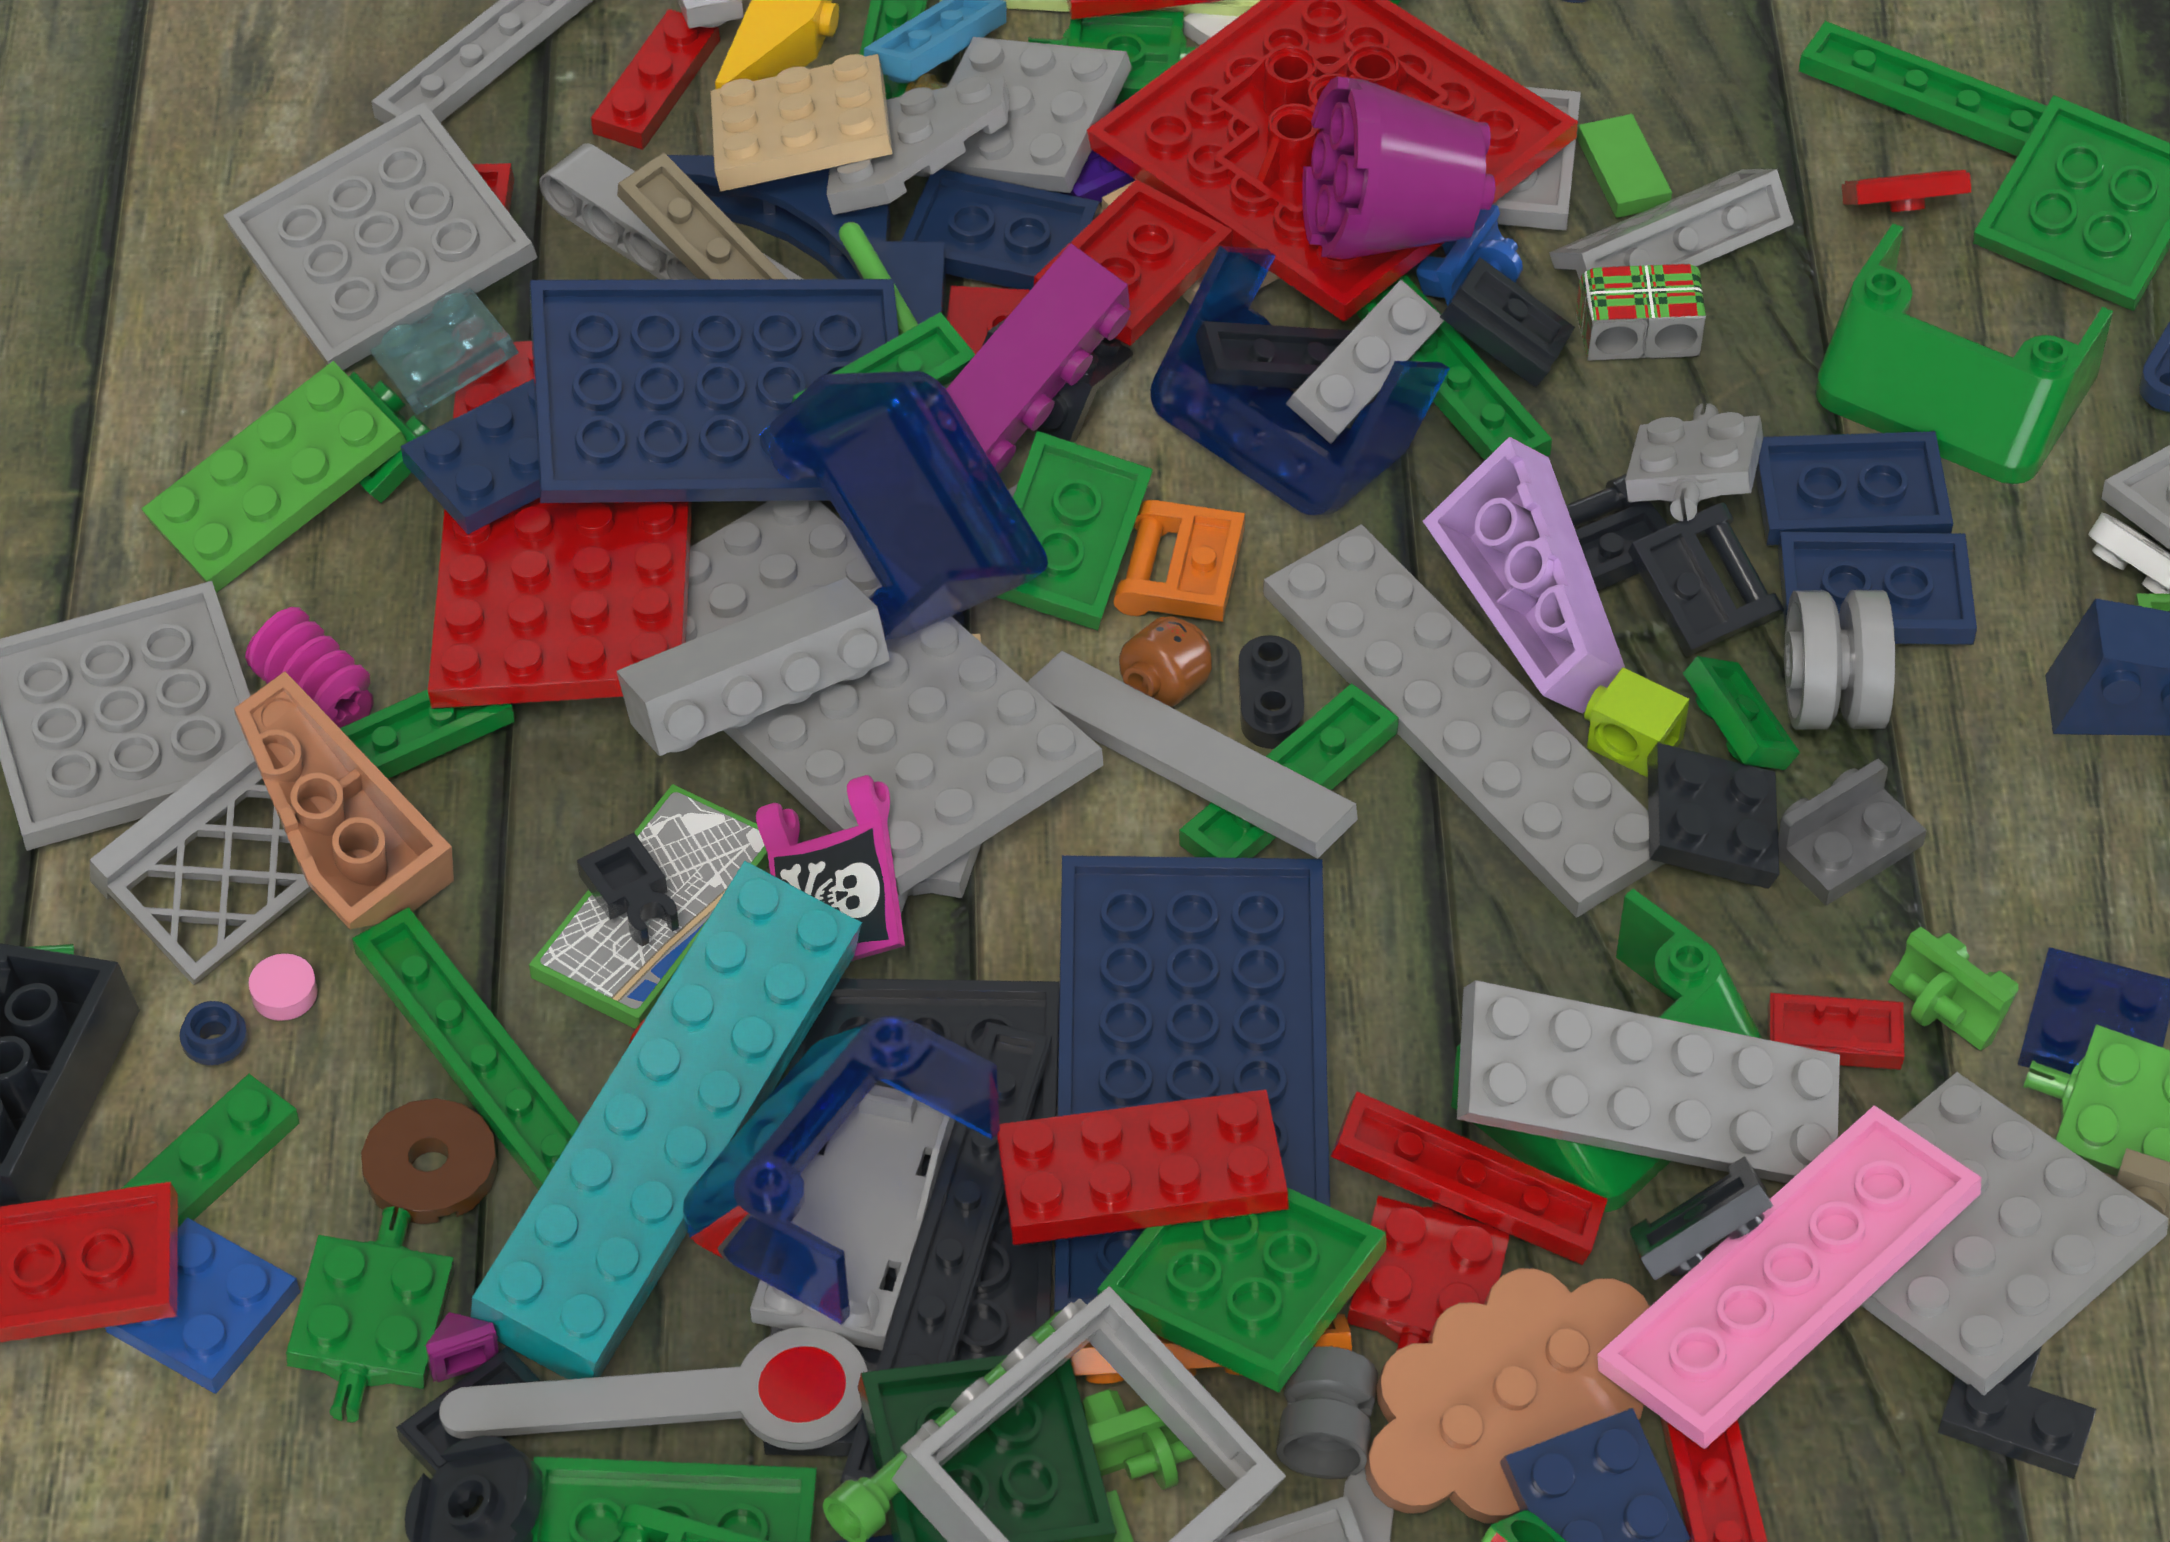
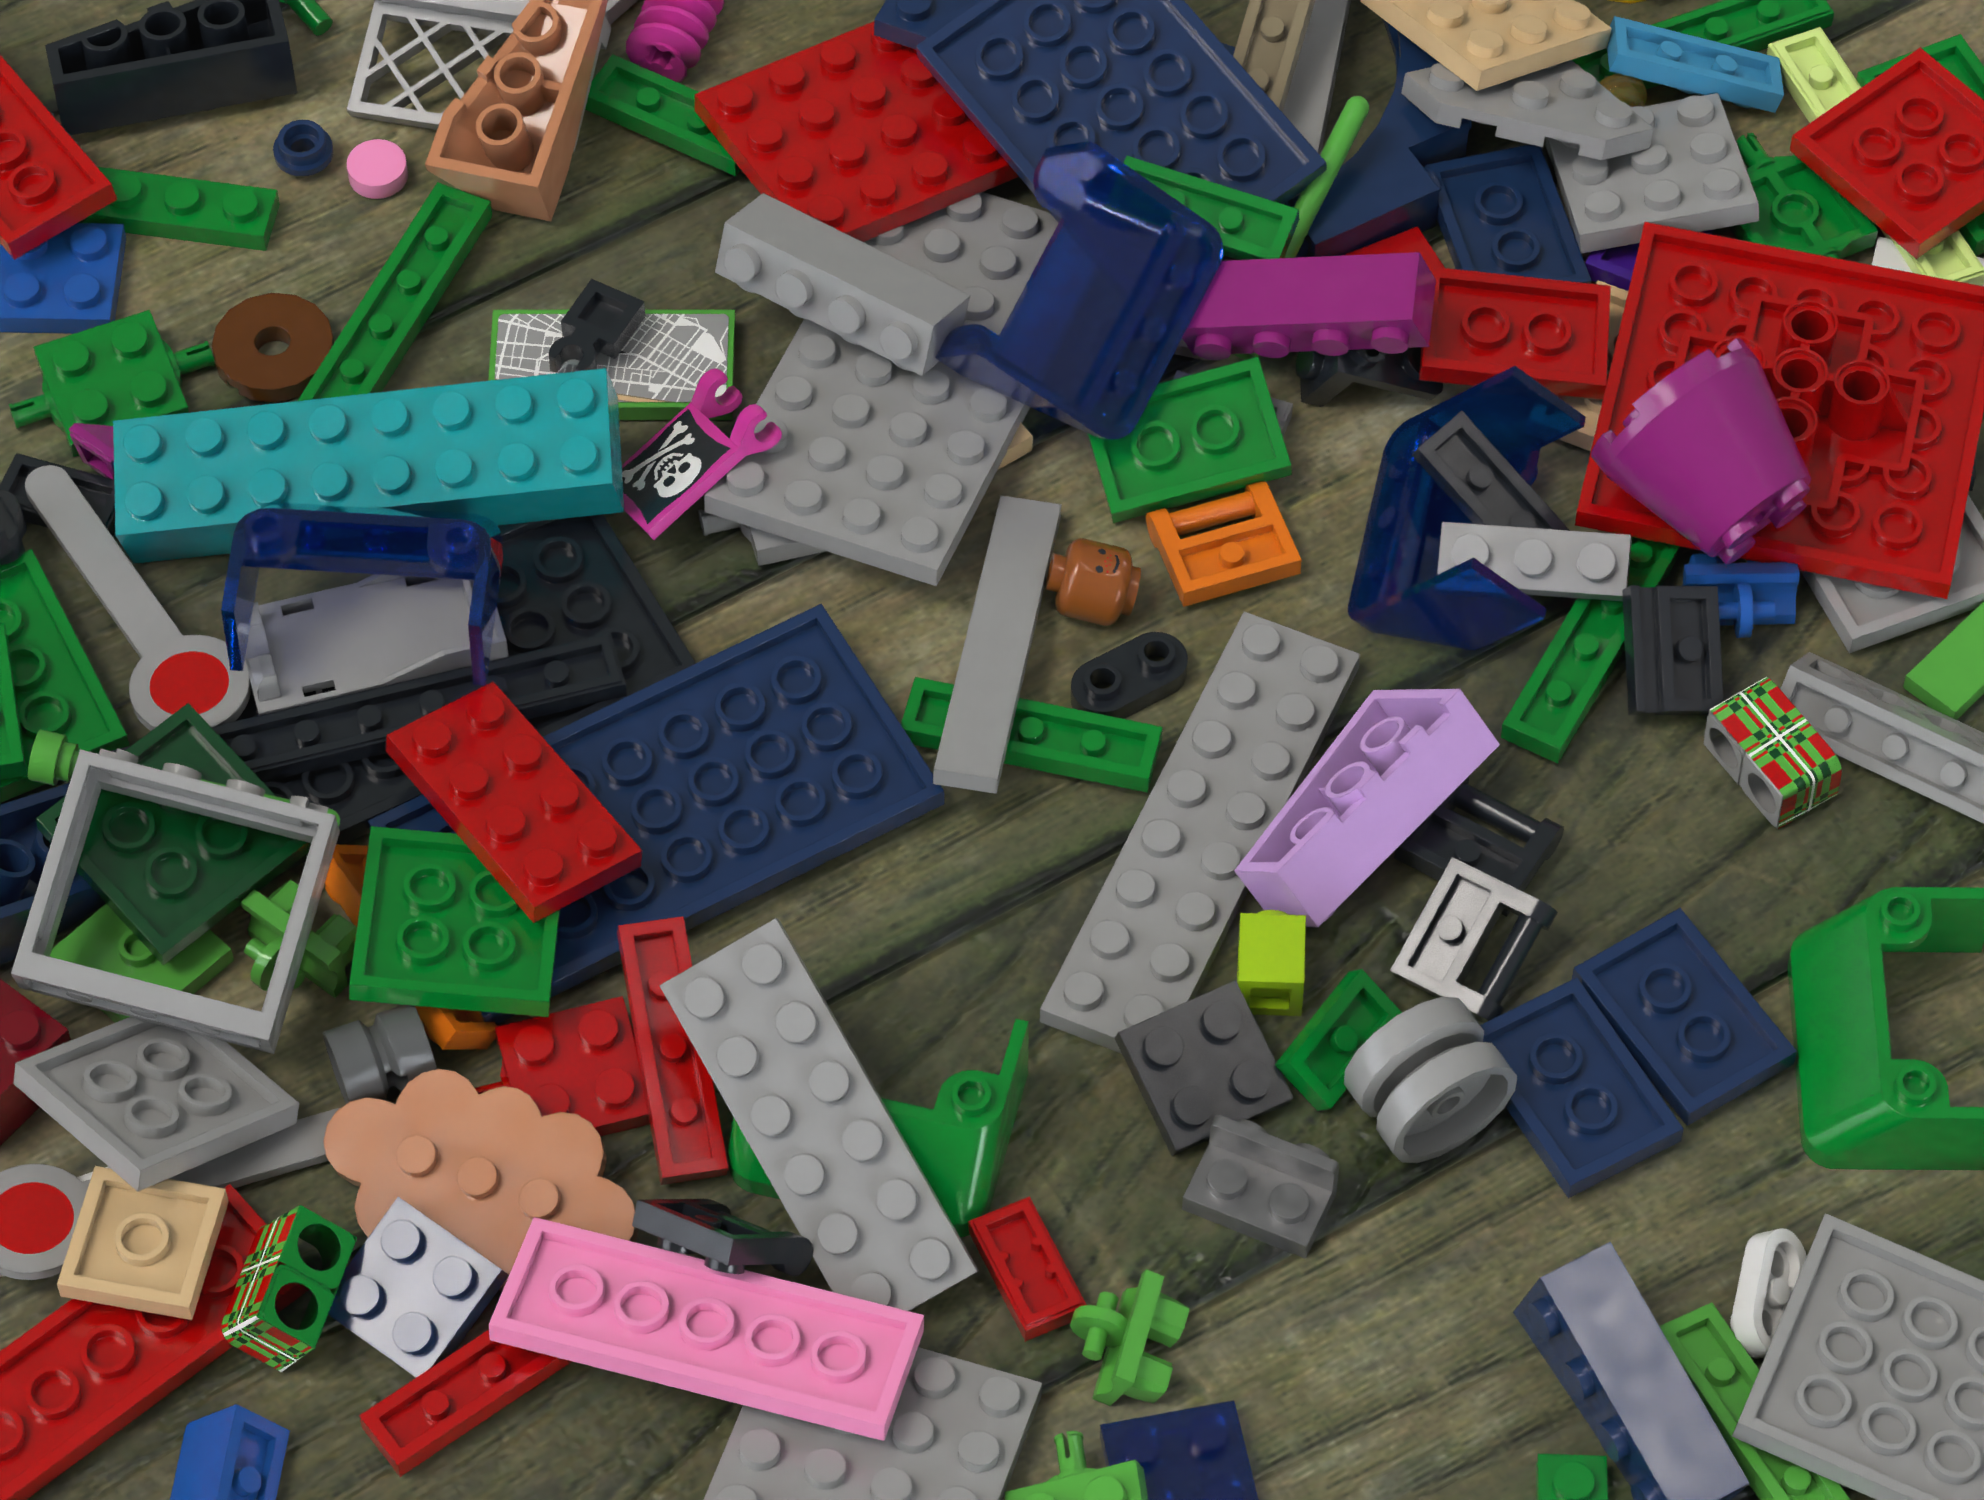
camera: 60 degrees right, 5 degrees up
light grey plate [1625,403,1763,521] -> none

